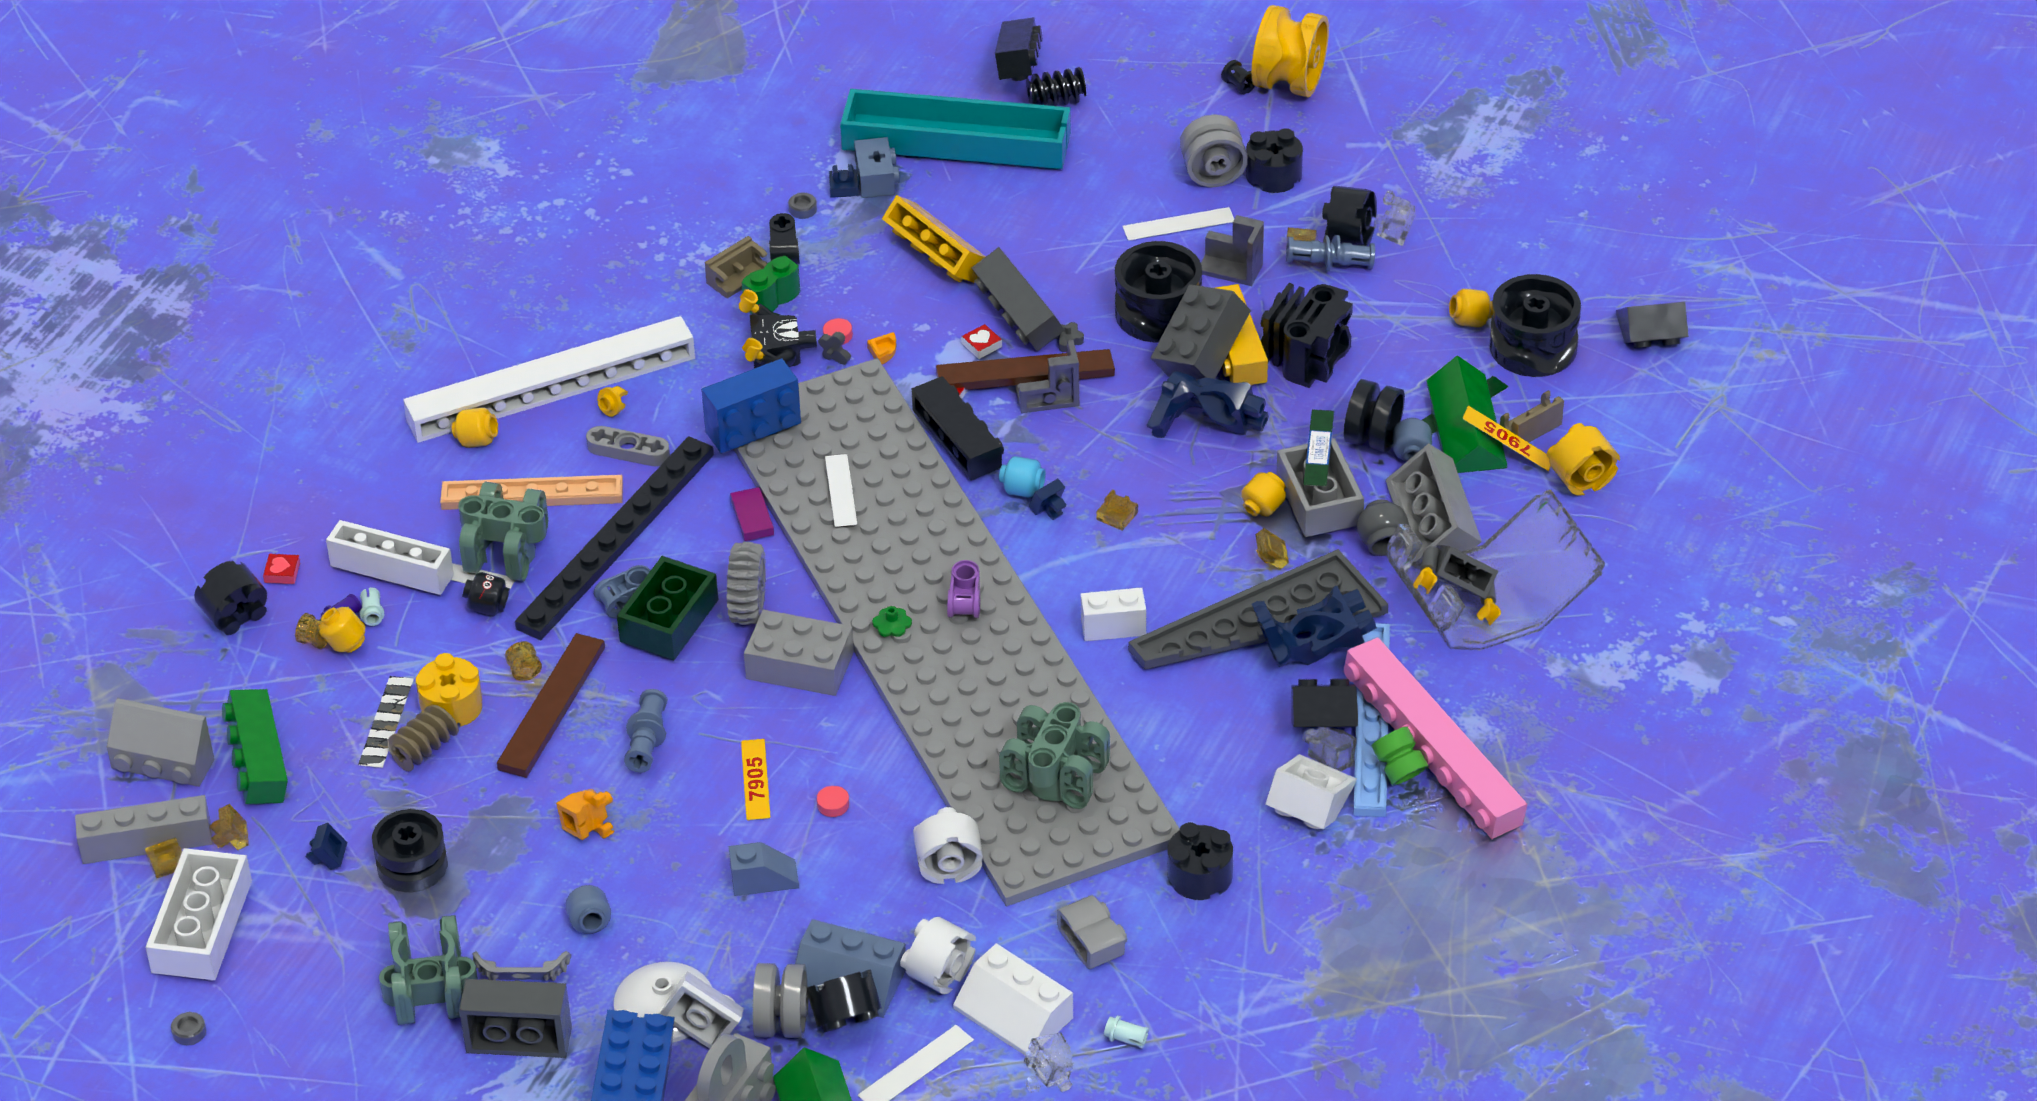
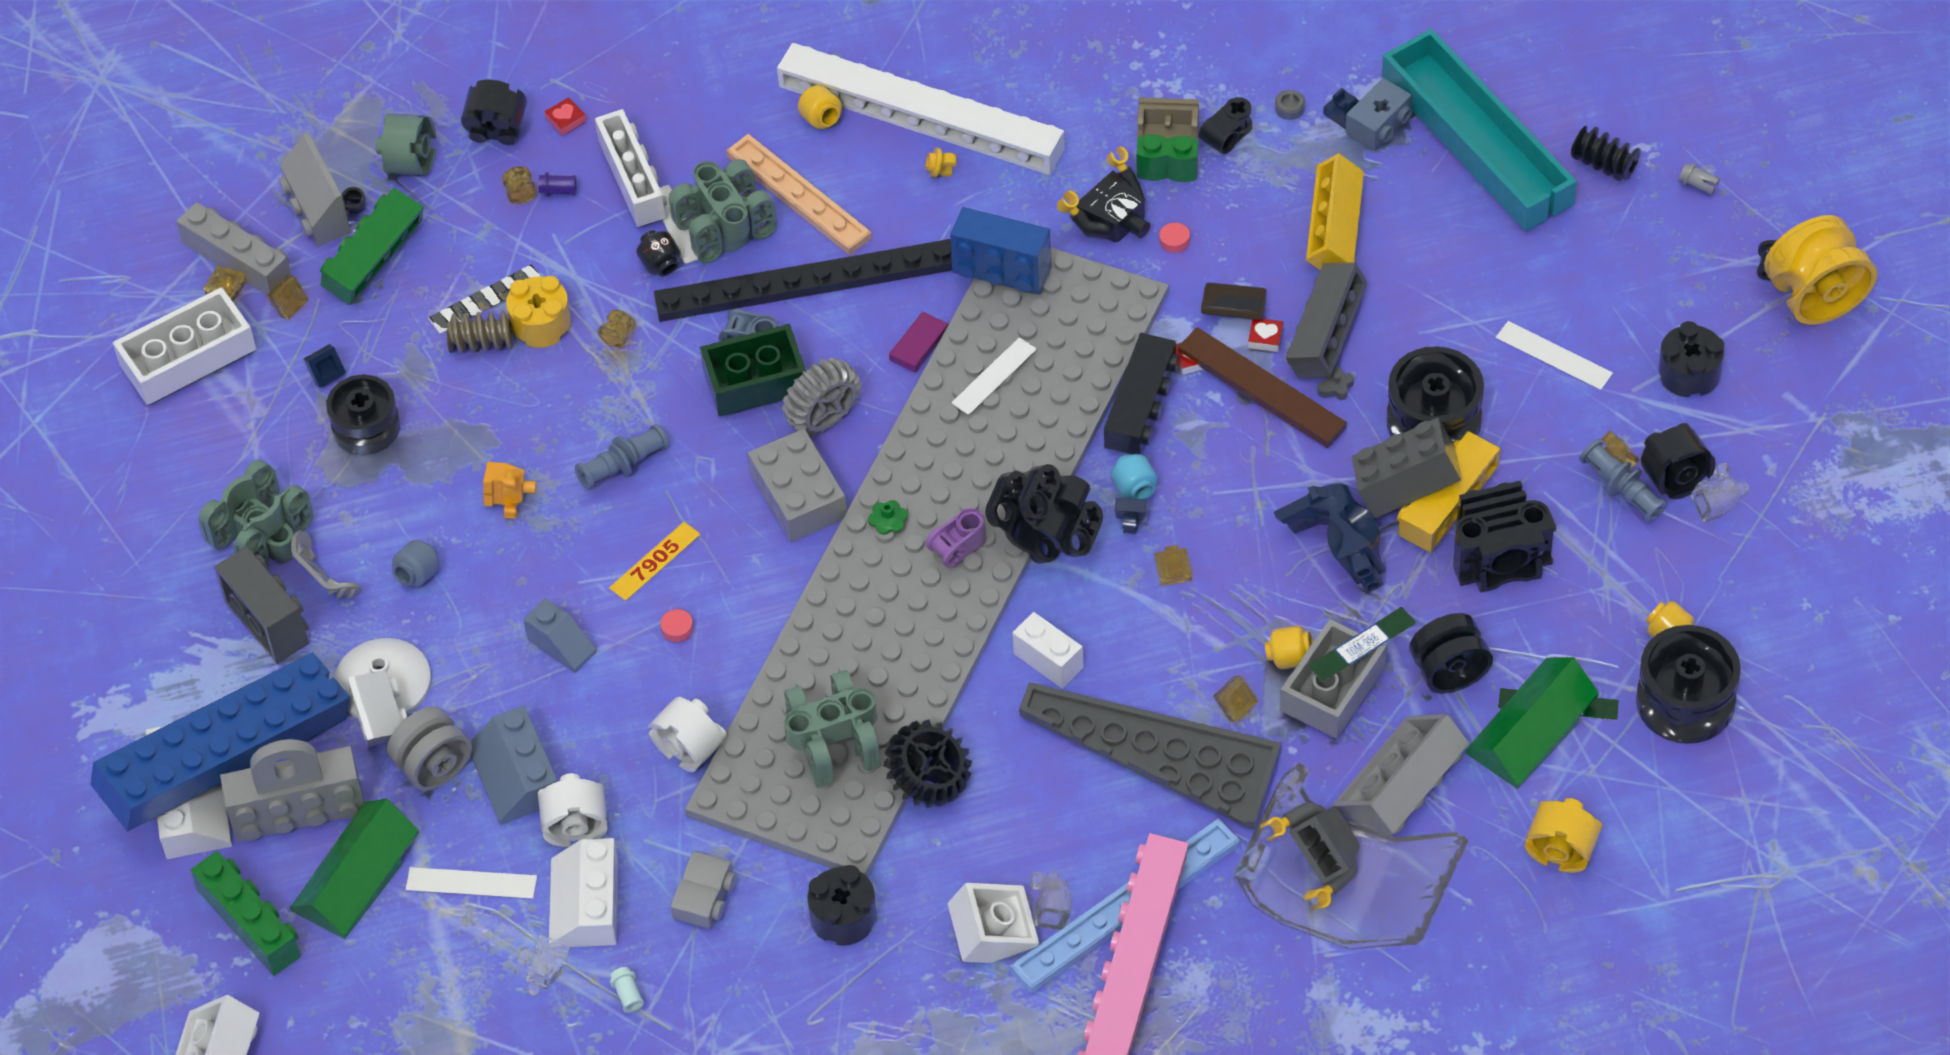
camera: 50 degrees right, 10 degrees up
flat silver tile [171,1012,206,1045] -> none
yellow head [319,607,366,653] -> none
light aqua pin [360,587,385,626] -> none
reddish brown tile [497,633,605,778] -> none
light grey beam [586,426,670,466] -> none
black brick [807,969,882,1032] -> none
dark grey piece [818,332,851,365] -> none
light orange tile [867,332,897,365] -> none
black brick [995,17,1043,81] -> none
panel [1016,340,1080,413] -> none
light grey wheel [1180,114,1248,188] -> none
flat silver panel [1201,215,1264,286] -> none
dark blue hips [1252,586,1377,667] -> none
black slope [1291,678,1358,727] -> none
dark grey piece [1357,499,1409,556] -> none
bright green wheel [1371,726,1429,786] -> none
sand blue head [1393,418,1432,461] -> none
yellow sticker [1463,406,1551,471] -> none
dark tan hinge [1500,390,1564,442] -> none
black slope [1616,302,1689,348] -> none
none -> sand green brick [376,114,436,176]
none -> black gear [883,719,972,808]
none -> black piece [985,464,1103,564]
none -> dark brown slope [1201,282,1267,320]
none -> light grey pin [1679,163,1720,196]

